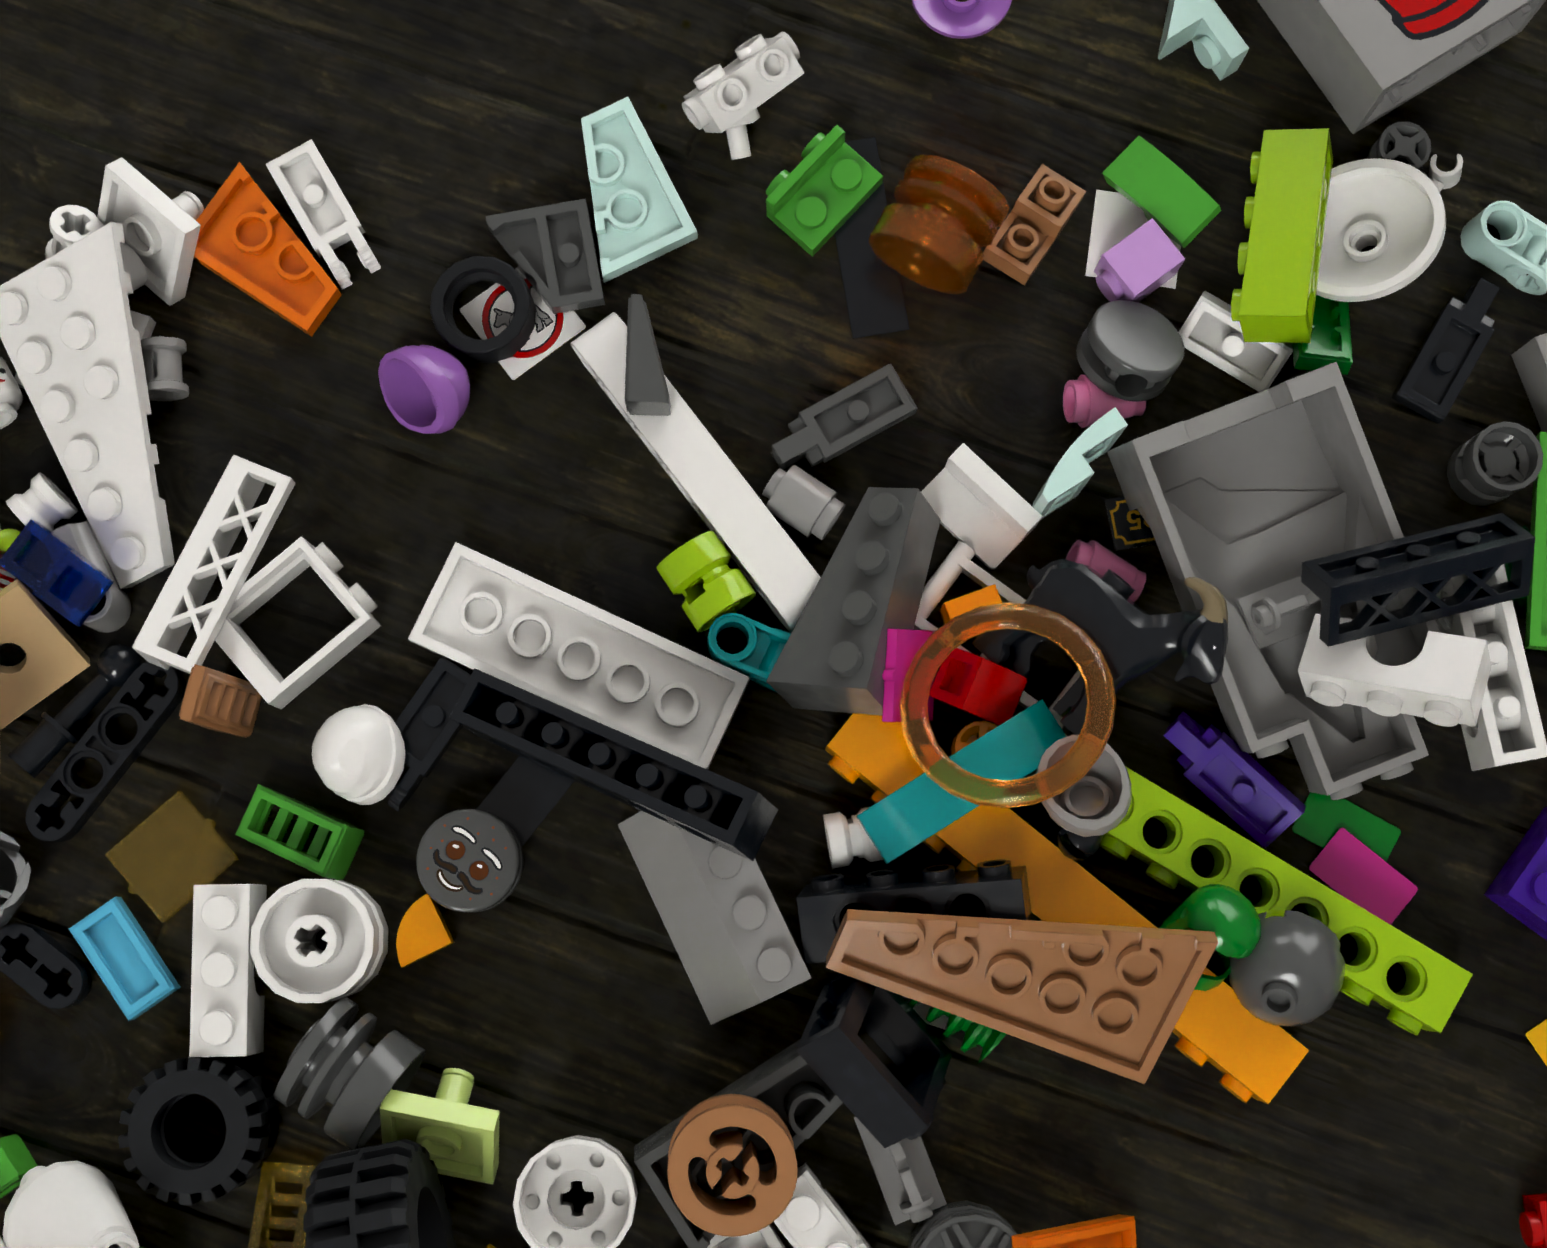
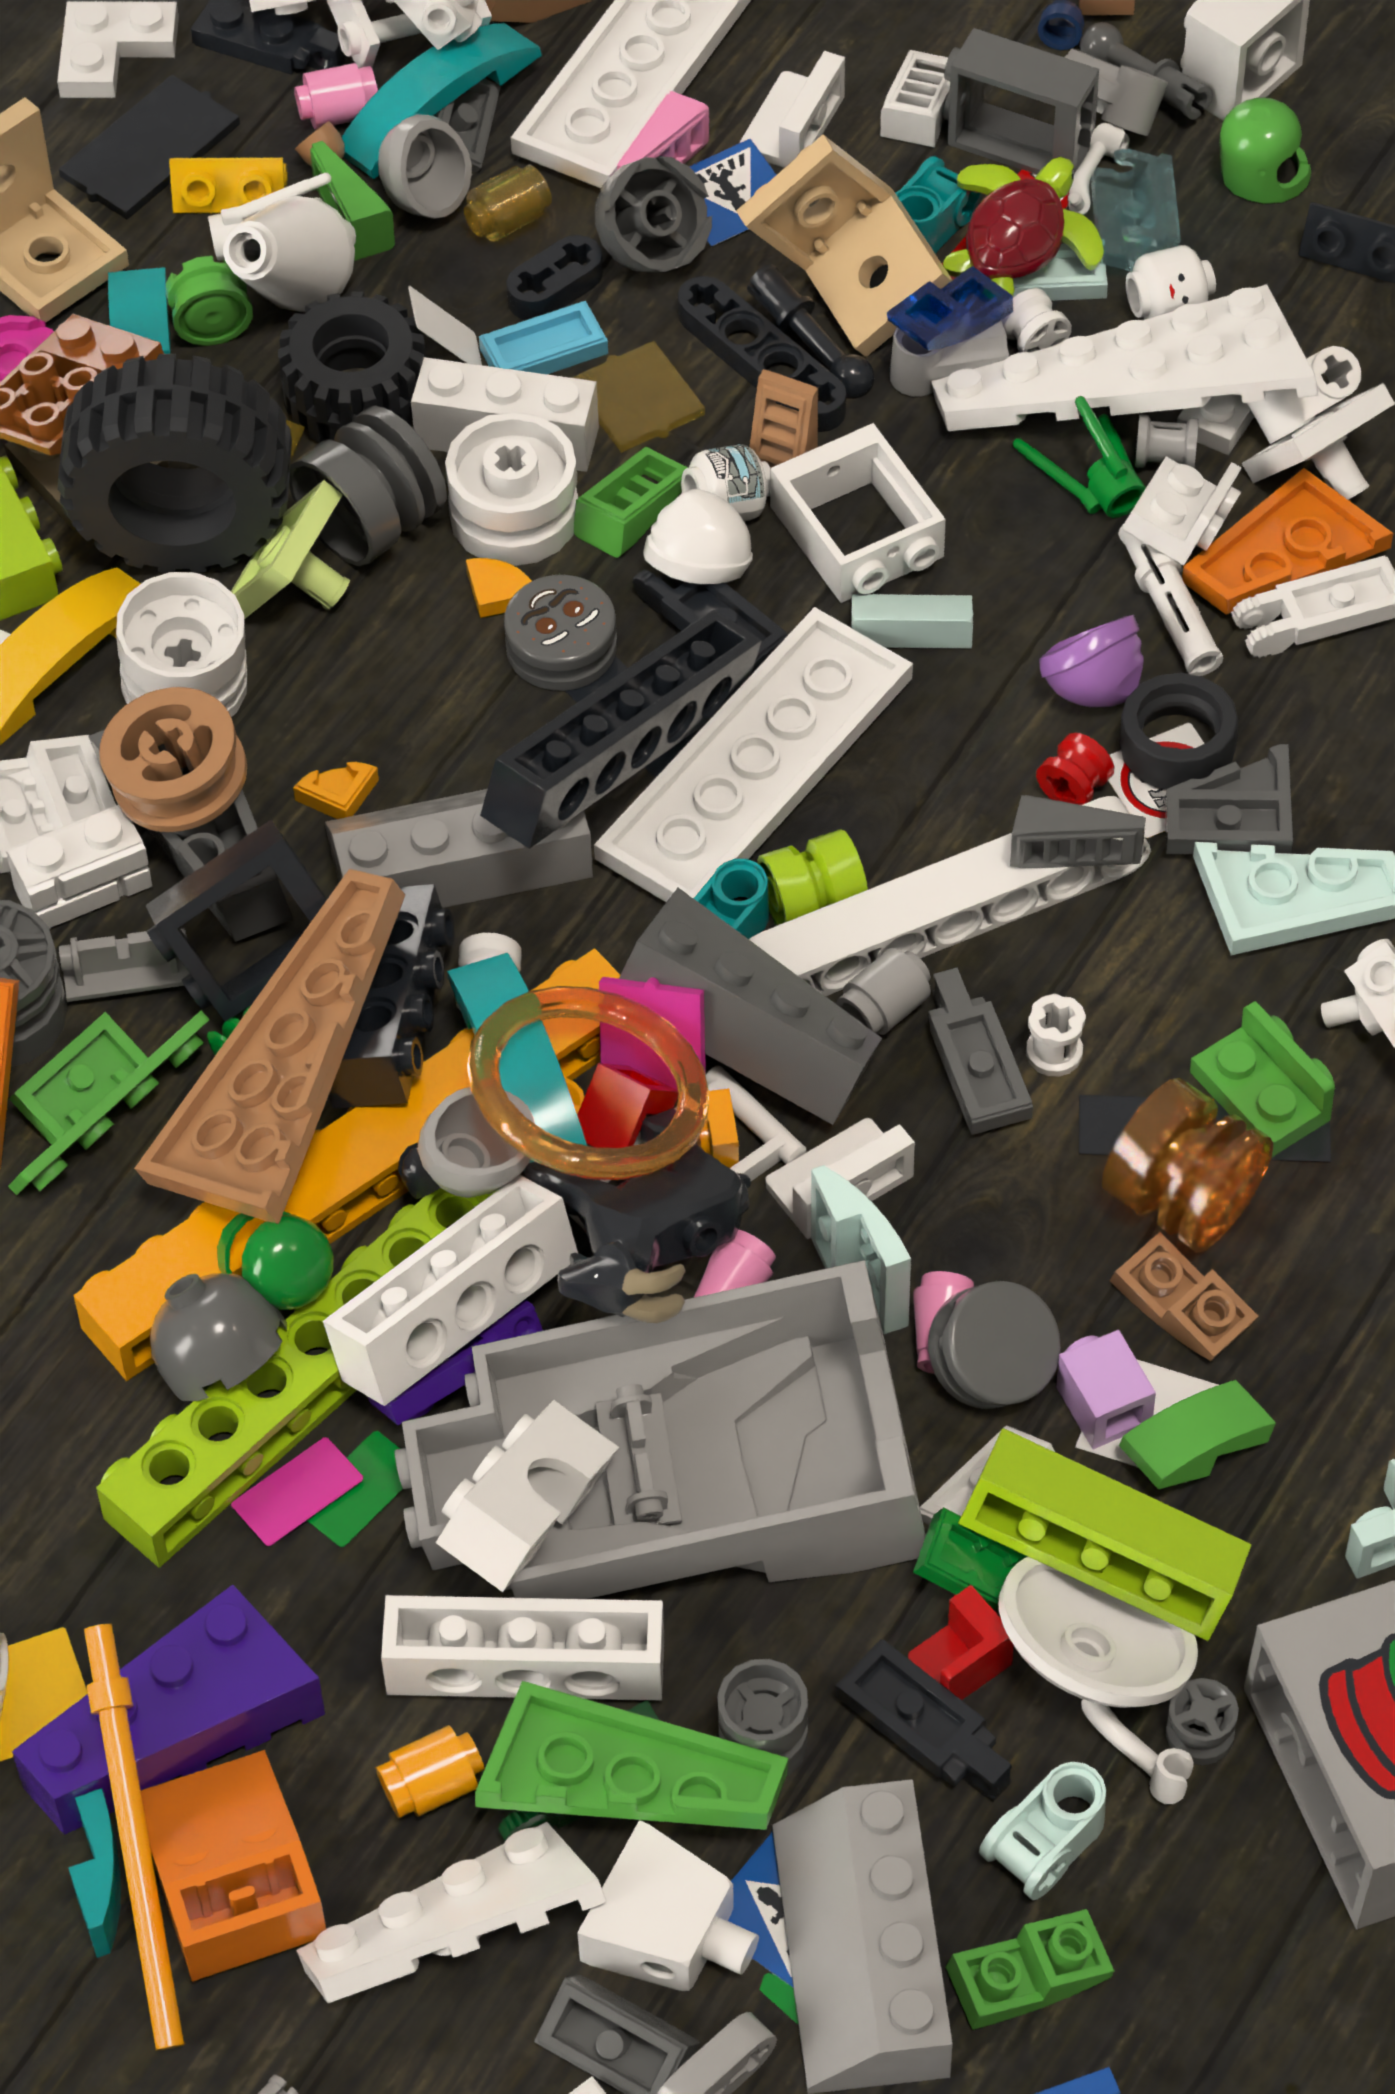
camera: 105 degrees right, 25 degrees down
white fence [132,455,295,674] -> none
black fence [1301,513,1535,647] -> none
none -> bright green bracket [8,1010,210,1195]
none -> light orange tile [293,762,379,819]
none -> white brick [323,1175,578,1406]
none -> white sticker [408,286,482,365]
none -> head [681,444,770,522]
none -> light aqua slope [851,594,973,648]
none -> red panel [908,1585,1014,1700]
none -> green plant [1013,396,1146,518]
none -> white bush [1026,994,1086,1077]
none -> red wheel [1036,732,1115,805]
none -> white pin [1118,523,1223,676]
none -> white bracket [1122,457,1241,565]

